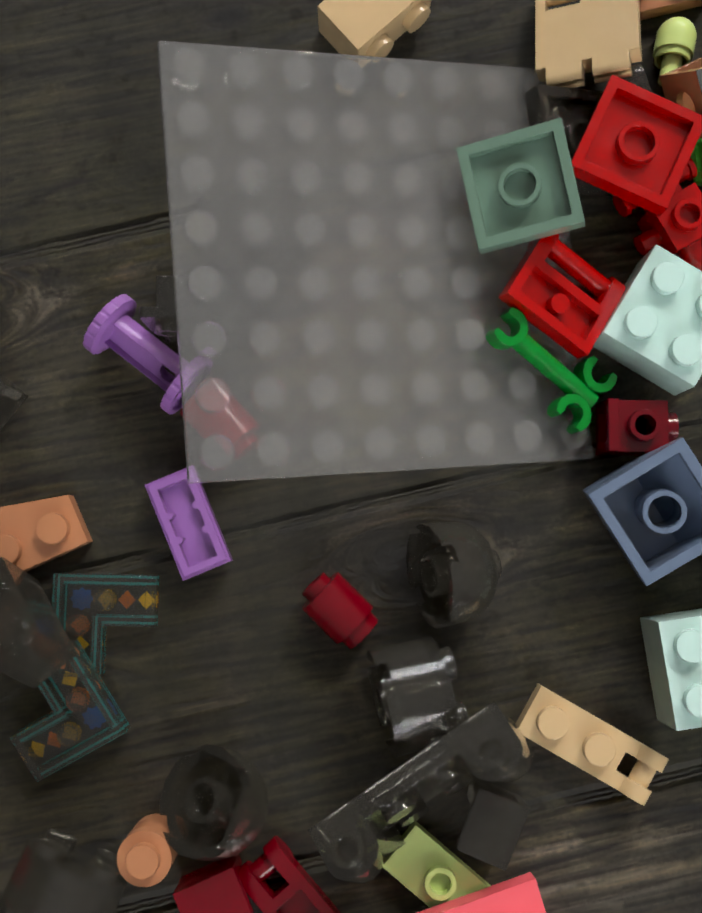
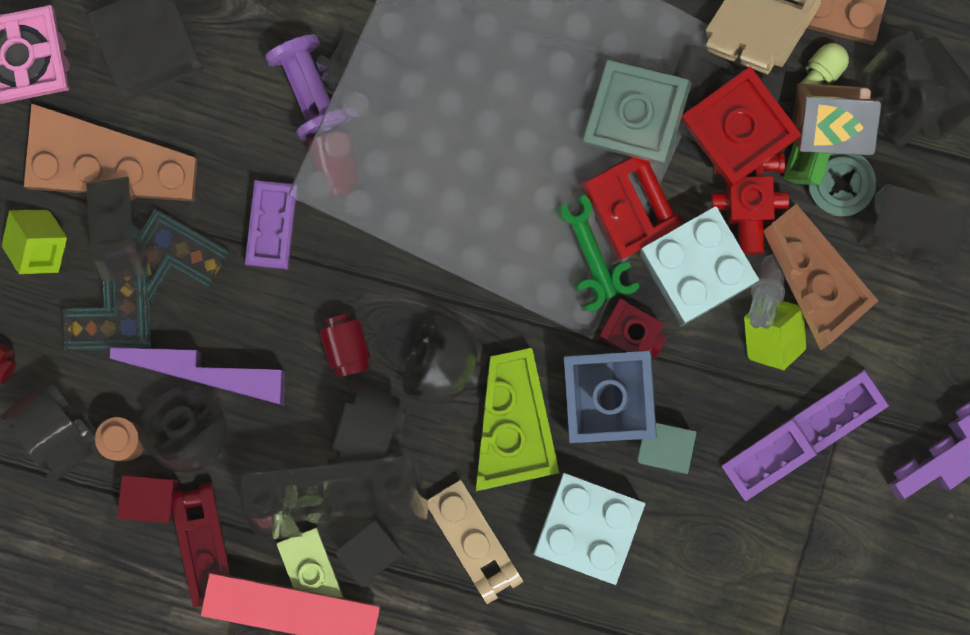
camera: 30 degrees right, 0 degrees up
none -> medium lavender slope [110,348,285,406]
none -> lime wing [476,348,559,491]

